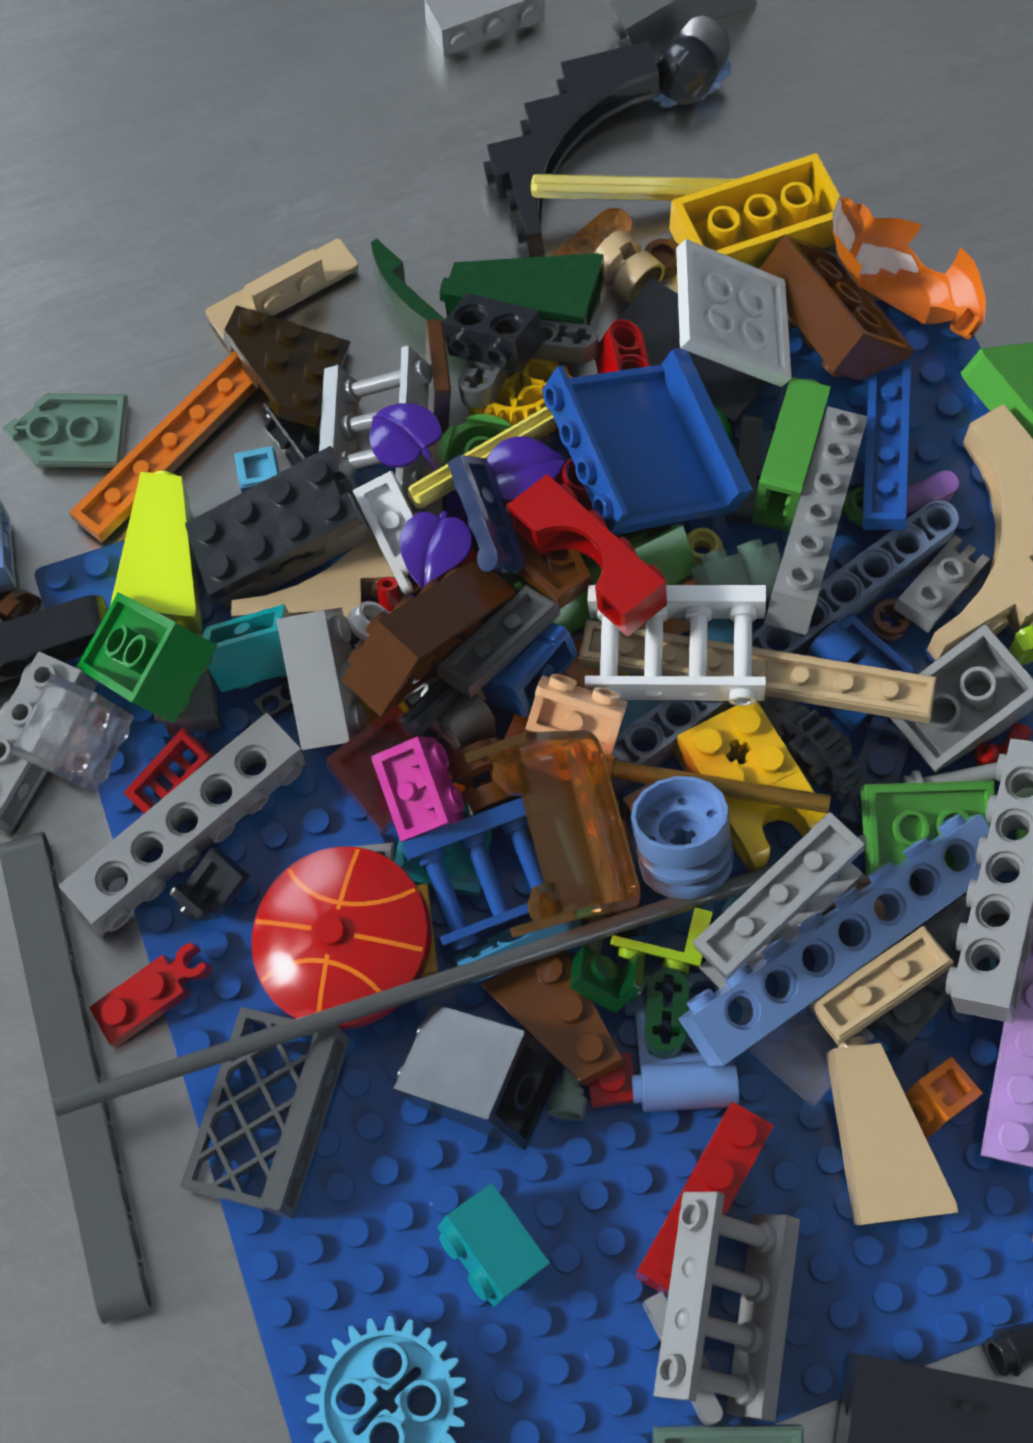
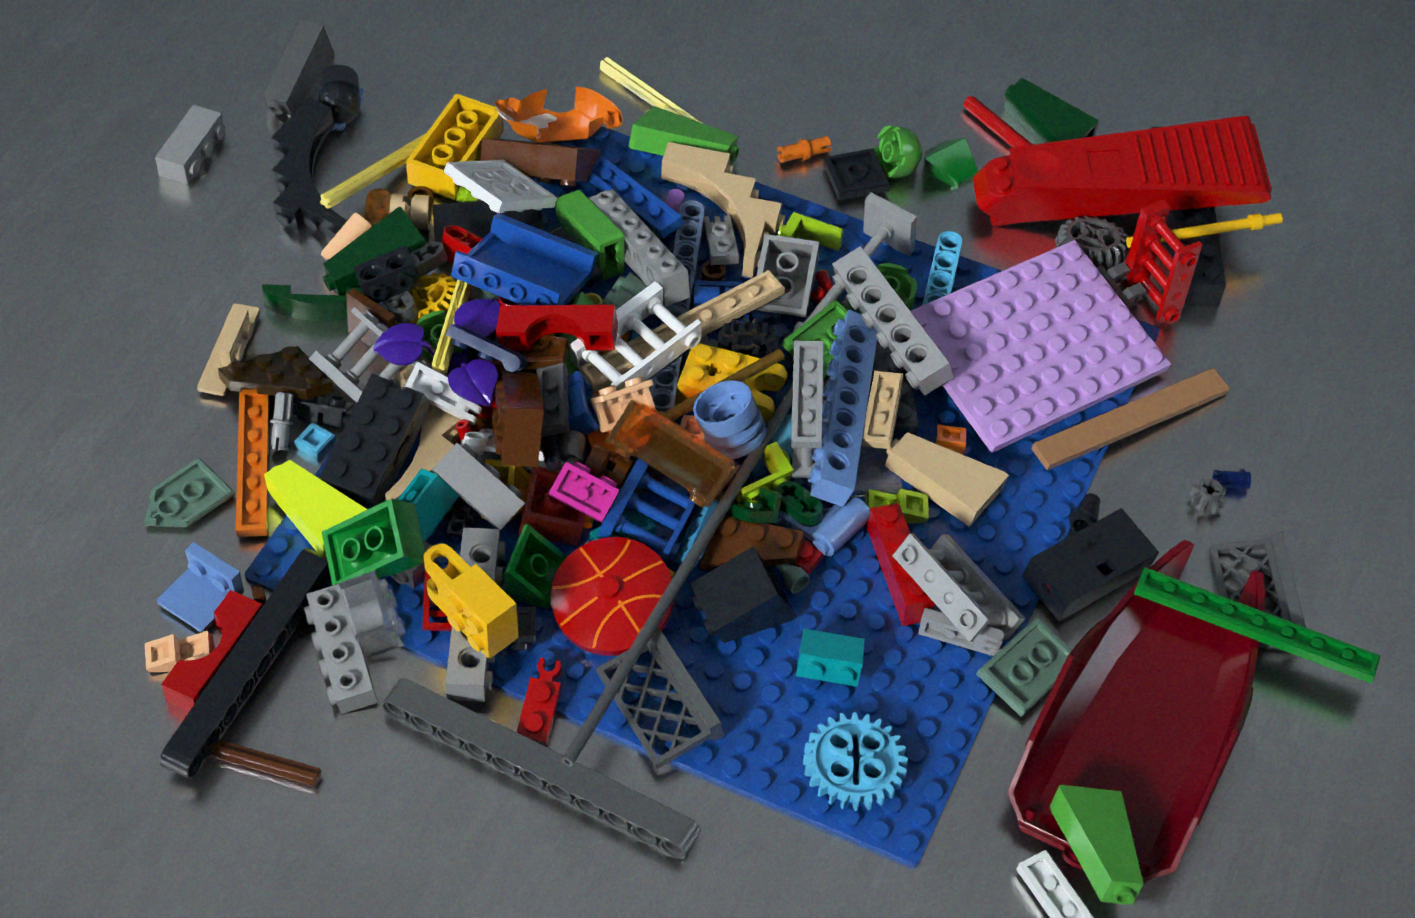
camera: 50 degrees left, 15 degrees down
none -> light grey axle [270,392,294,451]
none -> light nougat brick [321,212,372,261]
none -> yellow brick [424,544,518,659]
none -> green slope [504,524,567,608]
none -> lime slope [865,489,929,523]

